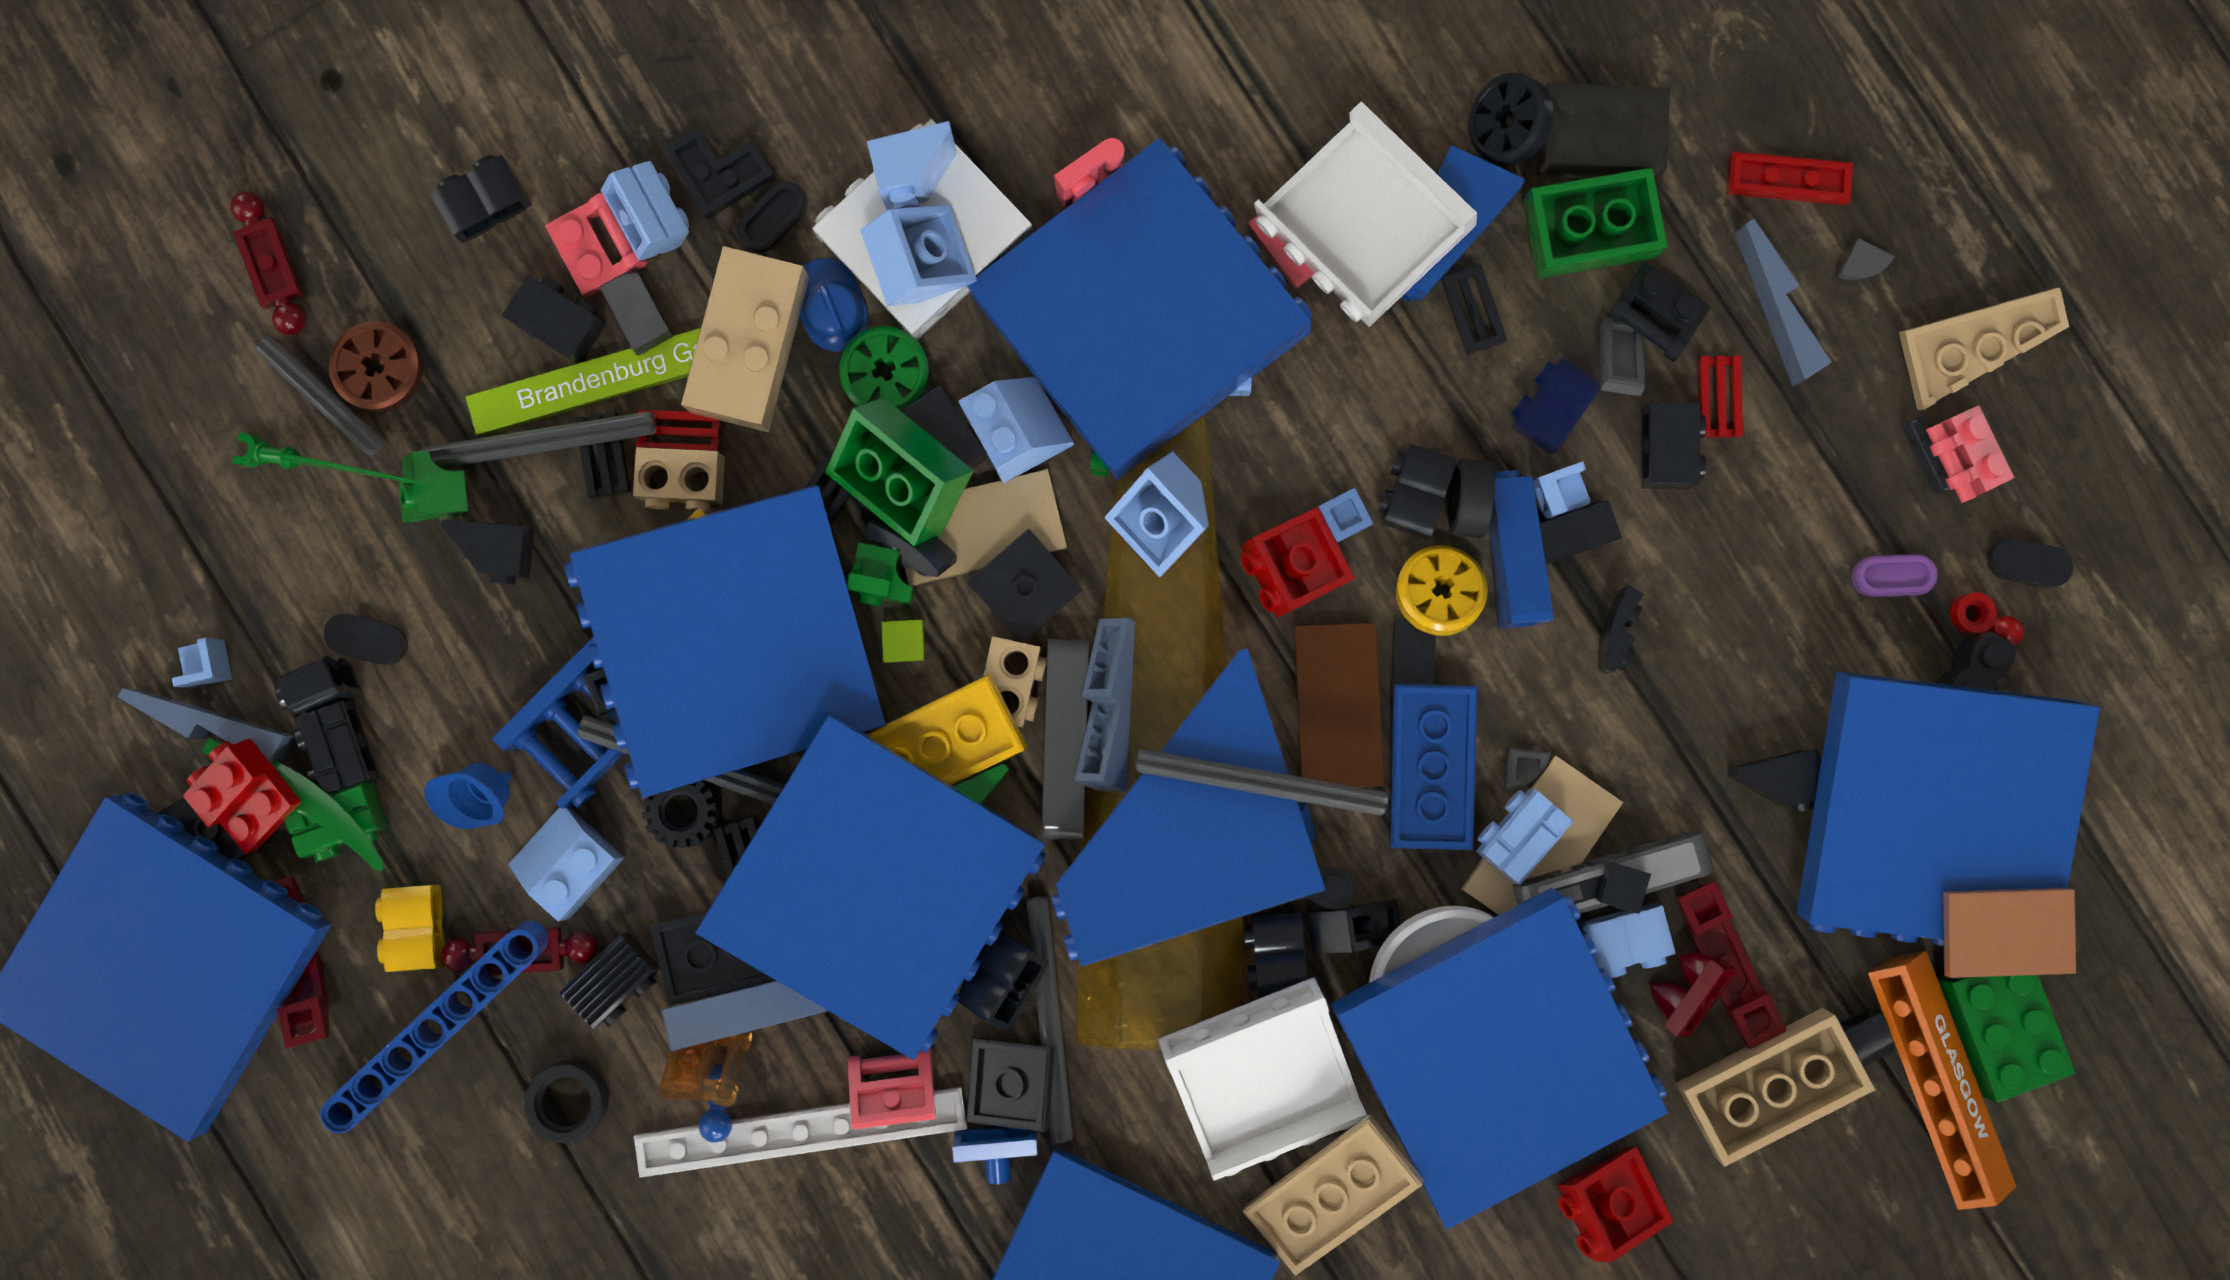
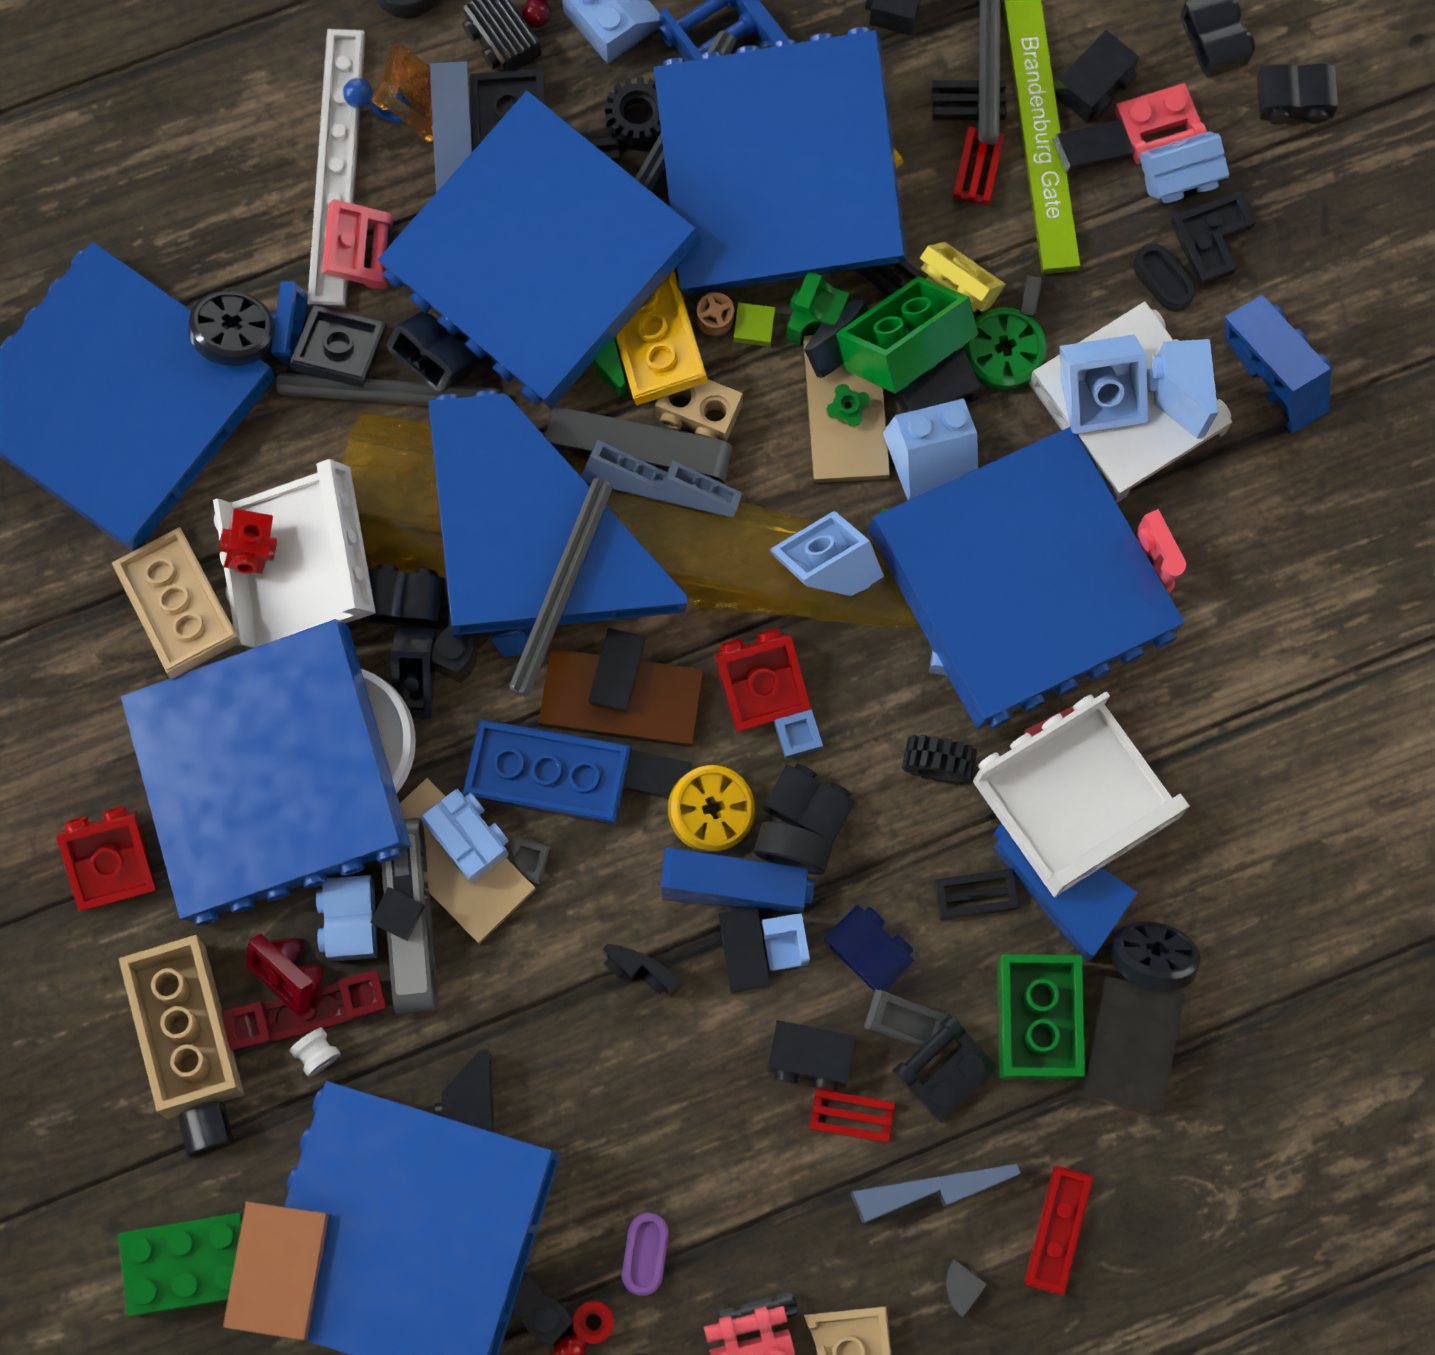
camera: 100 degrees right, 10 degrees down
tan brick [633,447,725,511] -> none
tan brick [681,246,809,432] -> none
blue piece [800,258,869,352] -> none
black plate [967,528,1082,643] -> none
orange brick [1868,950,2017,1210] -> none
none -> black wheel [188,290,274,366]
none -> red brick [219,508,277,574]
none -> white wheel [289,1027,341,1077]
none -> black tile [588,628,646,713]
none -> medium nougat wheel [696,292,734,337]
none -> green plate [826,384,870,427]
none -> black tyre [902,735,977,784]
none -> light yellow plate [919,242,1006,312]
none -> dark grey tile [1021,275,1042,316]
none -> blue wedge [1225,295,1332,434]
none -> black brick [1257,64,1338,125]

